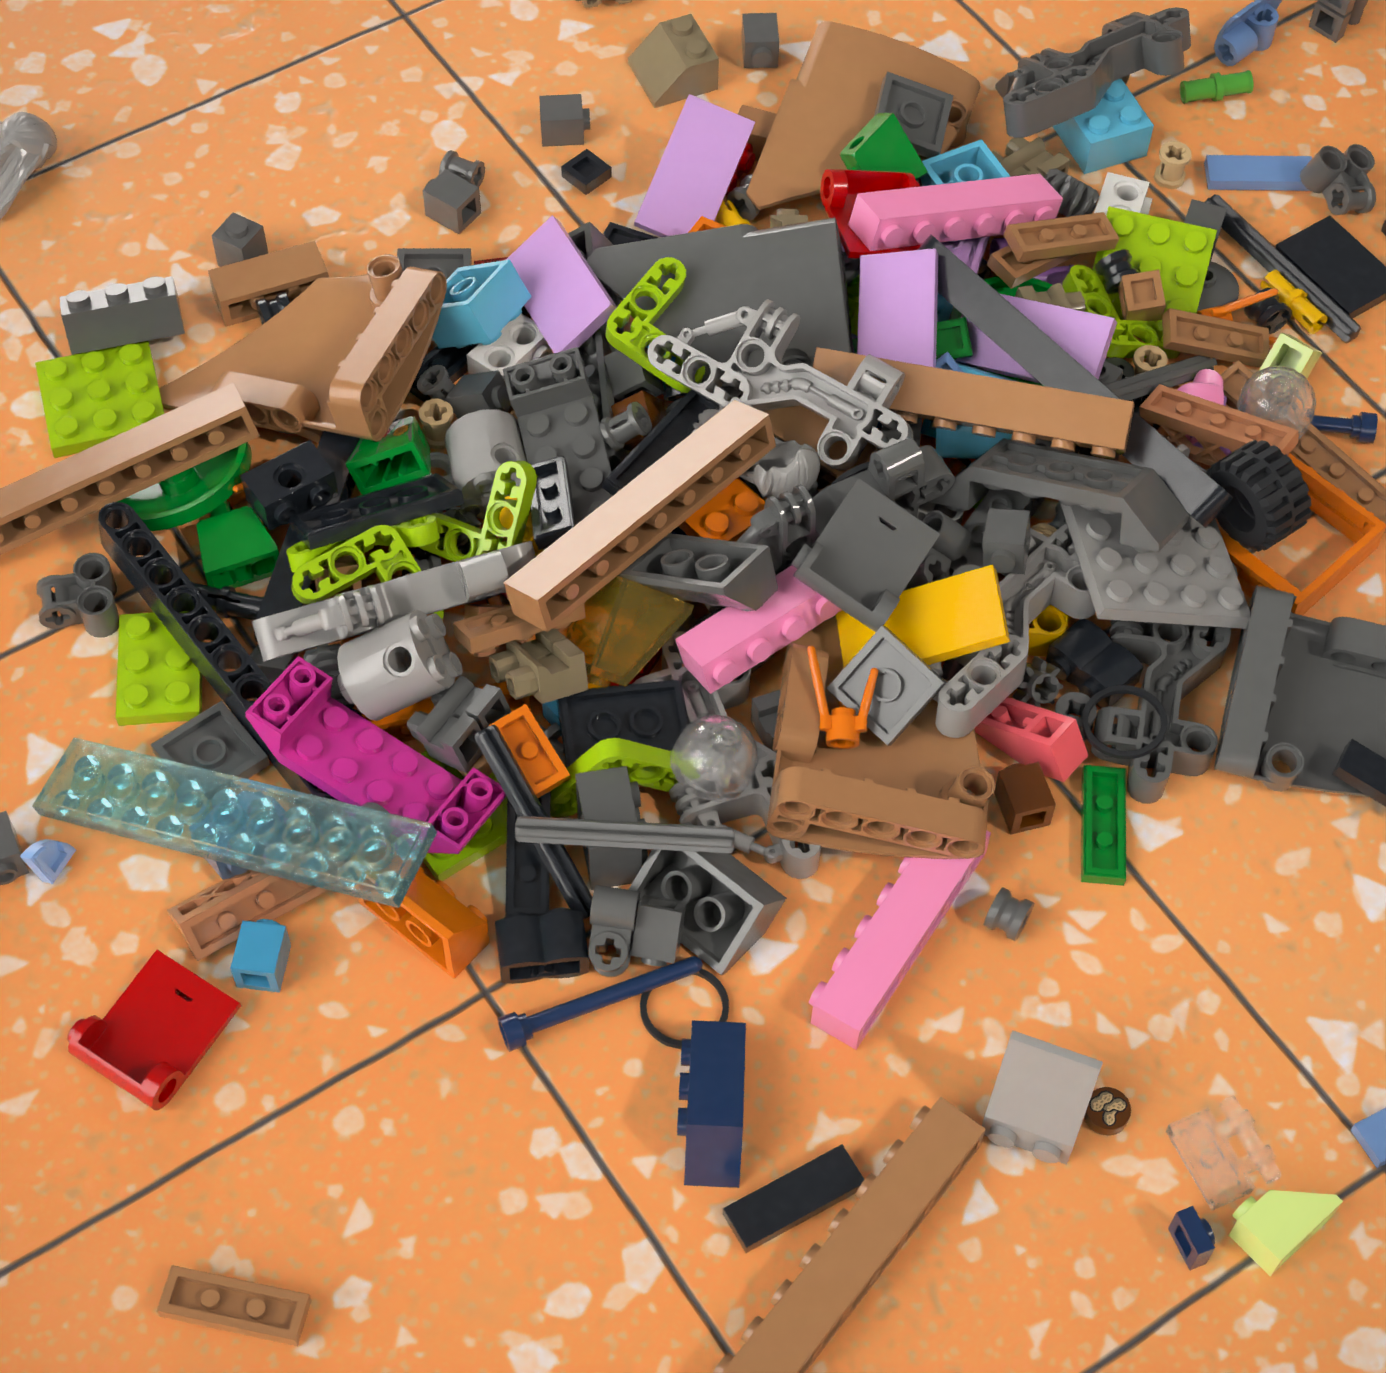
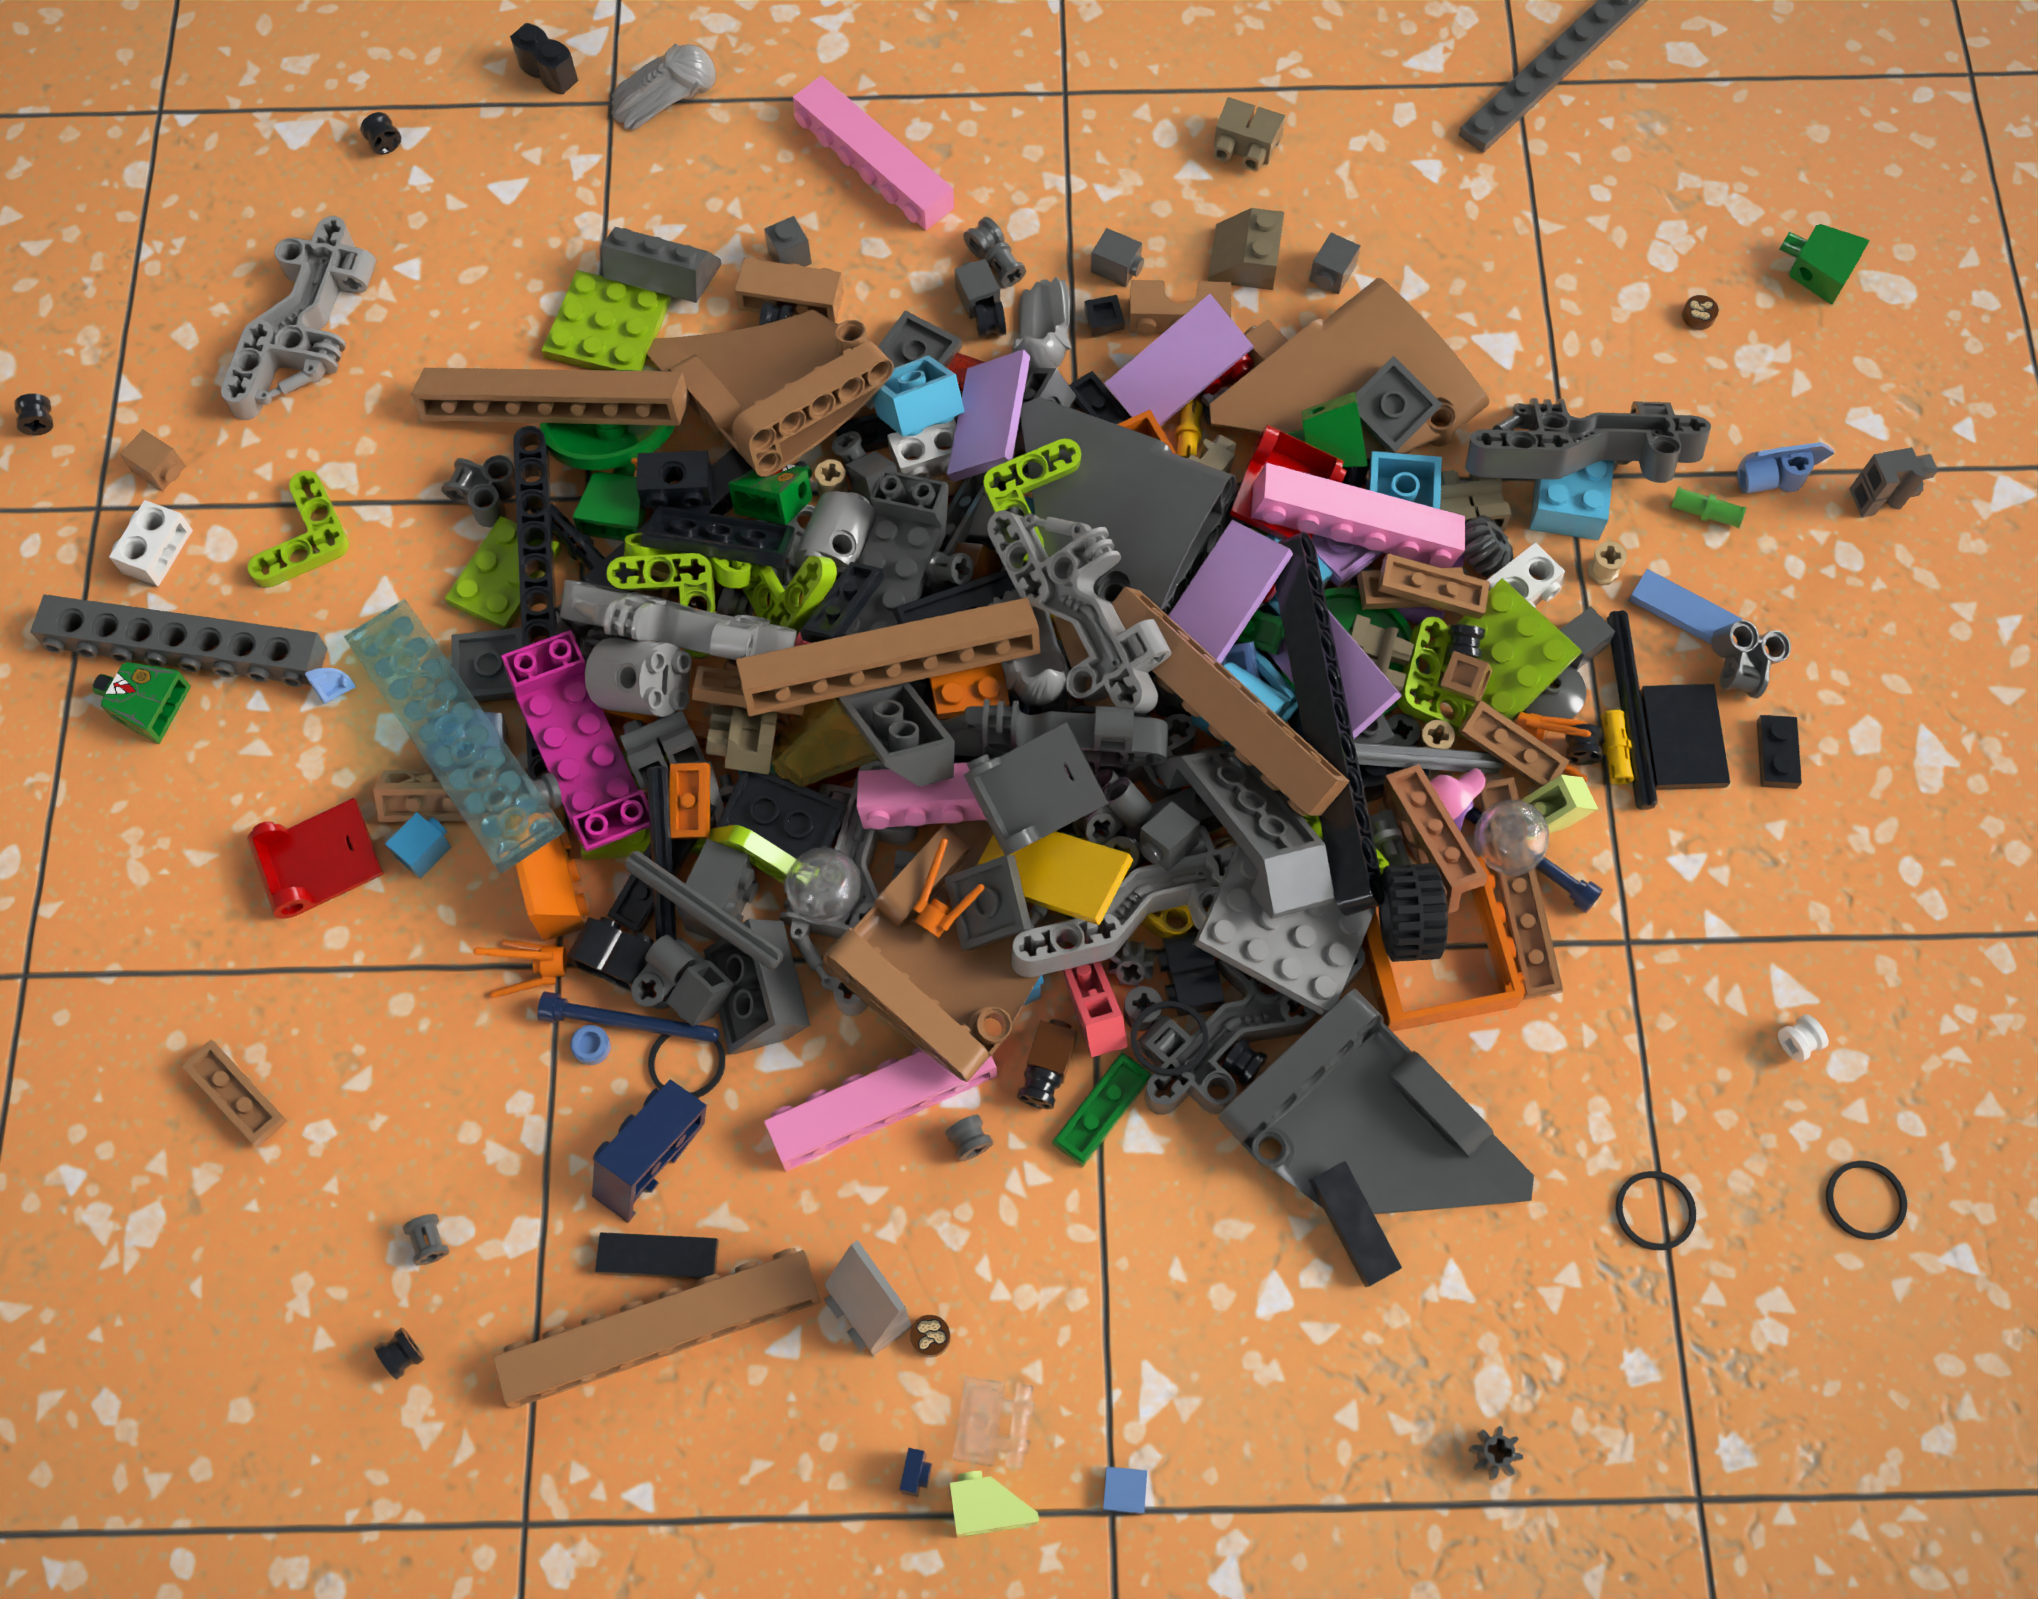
camera: 35 degrees right, 10 degrees up
none -> dark grey bush [403,1214,450,1266]
none -> orange plant [473,939,567,998]
none -> medium blue tile [570,1025,611,1065]
none -> bright pink brick [793,75,954,230]
none -> dark grey wheel [963,217,1005,259]
none -> black wheel [975,301,1006,339]
none -> light grey hair [1012,277,1071,374]
none -> black wheel [1017,1066,1062,1110]
none -> medium nougat arch [1129,280,1231,335]
none -> black wheel [1221,1038,1268,1087]

